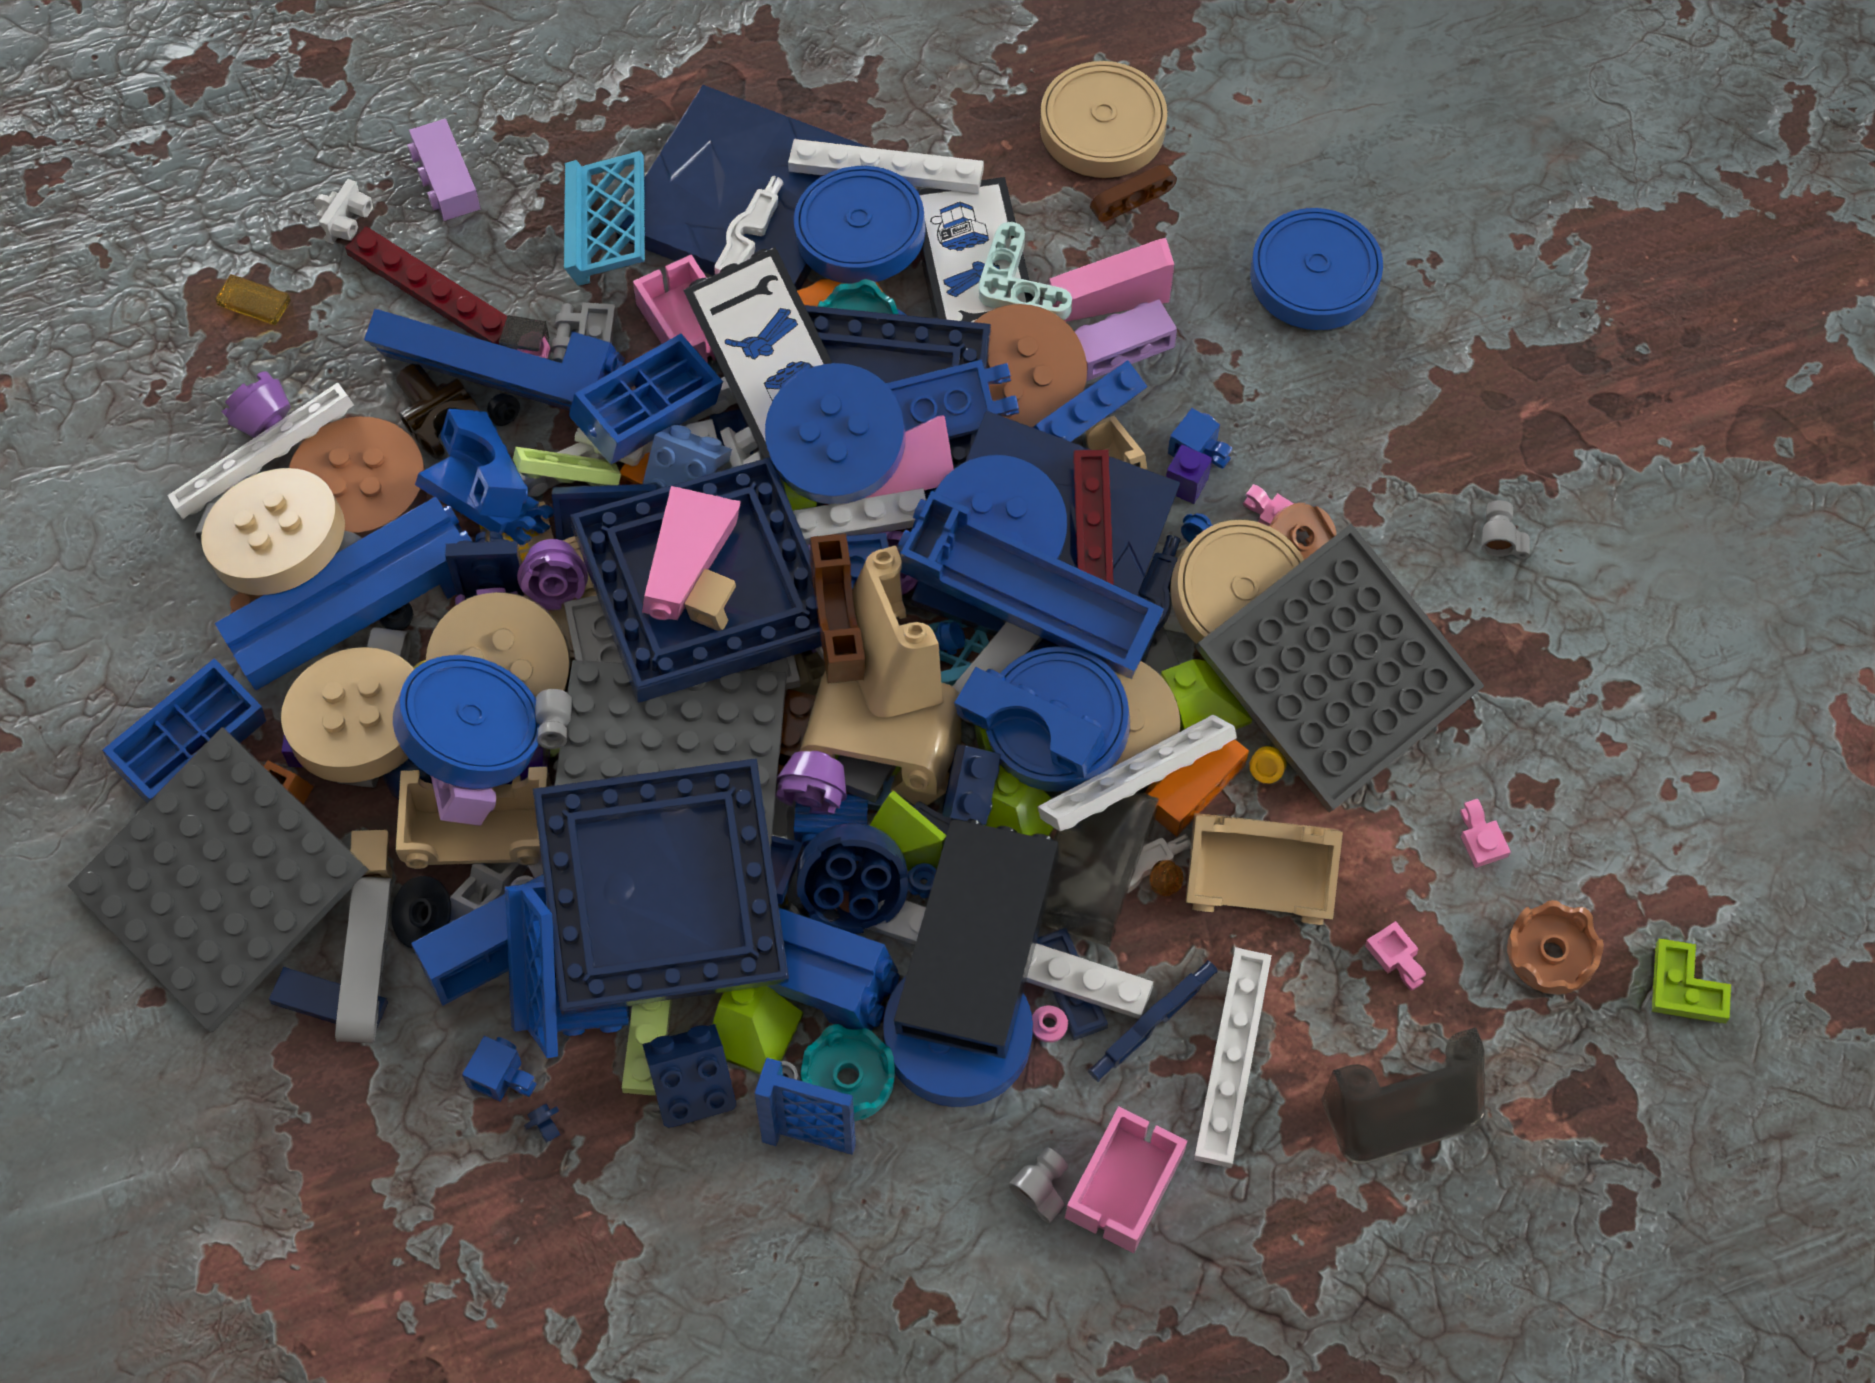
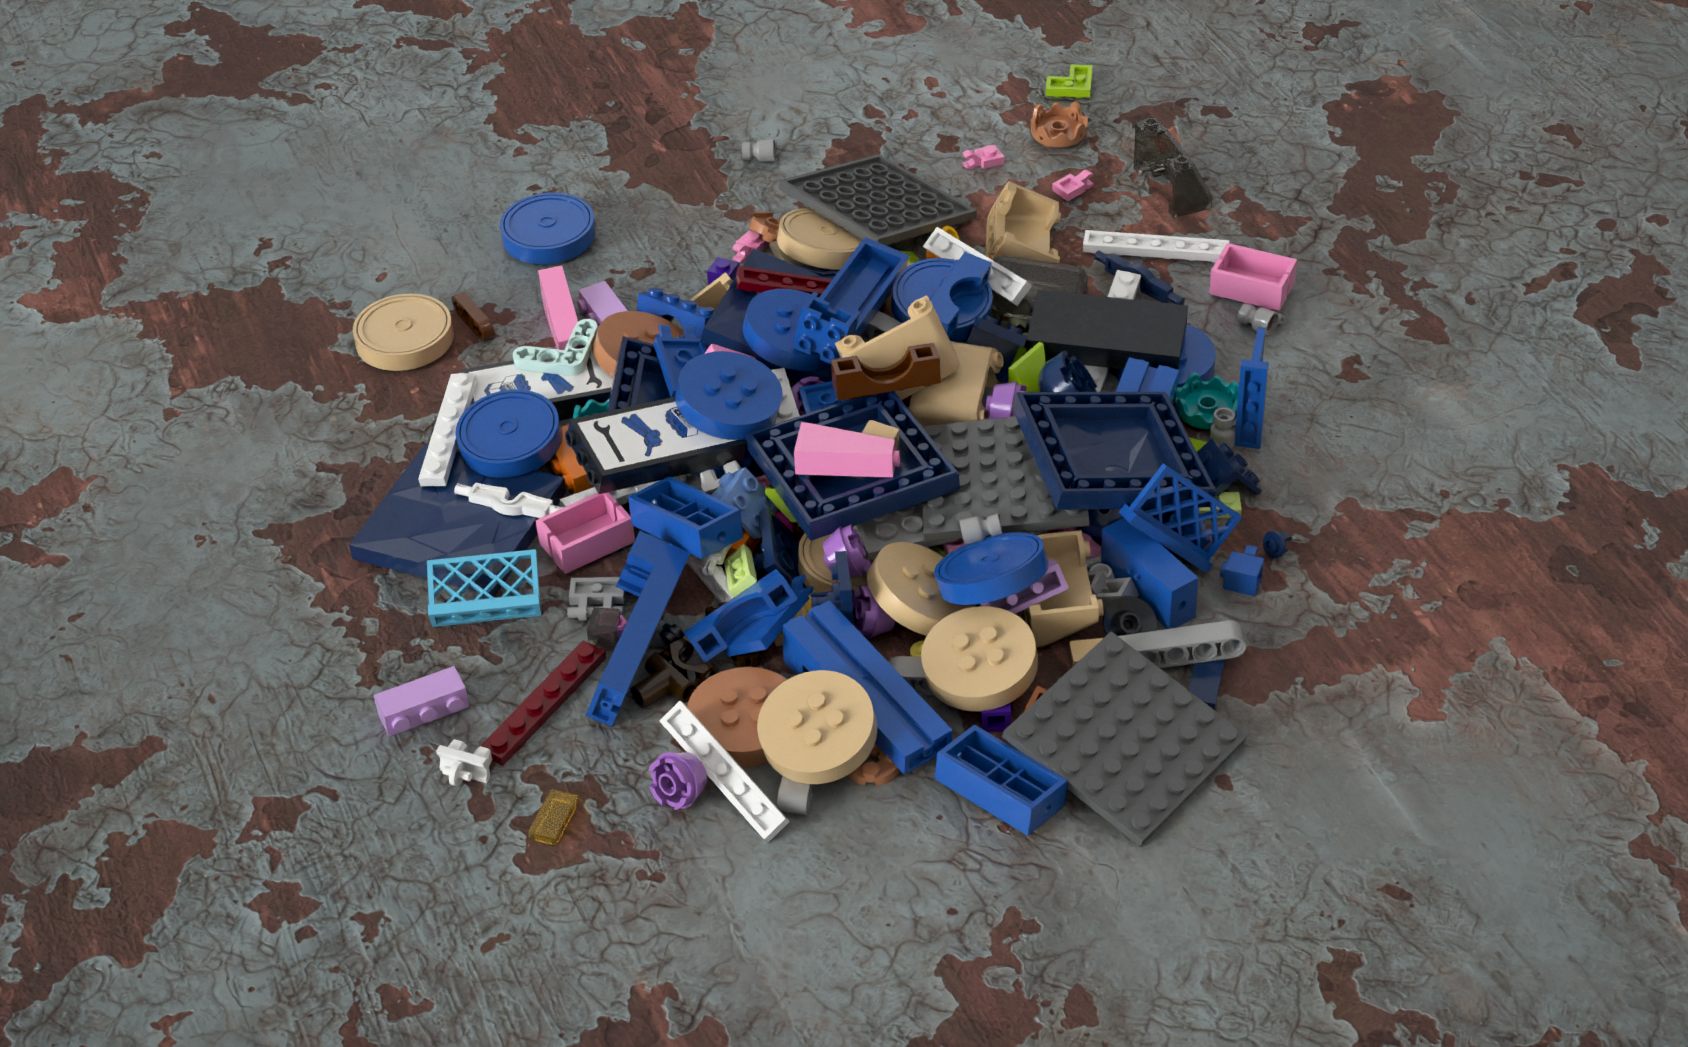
camera: 90 degrees left, 20 degrees down
blue brick [1168,408,1232,469] -> none

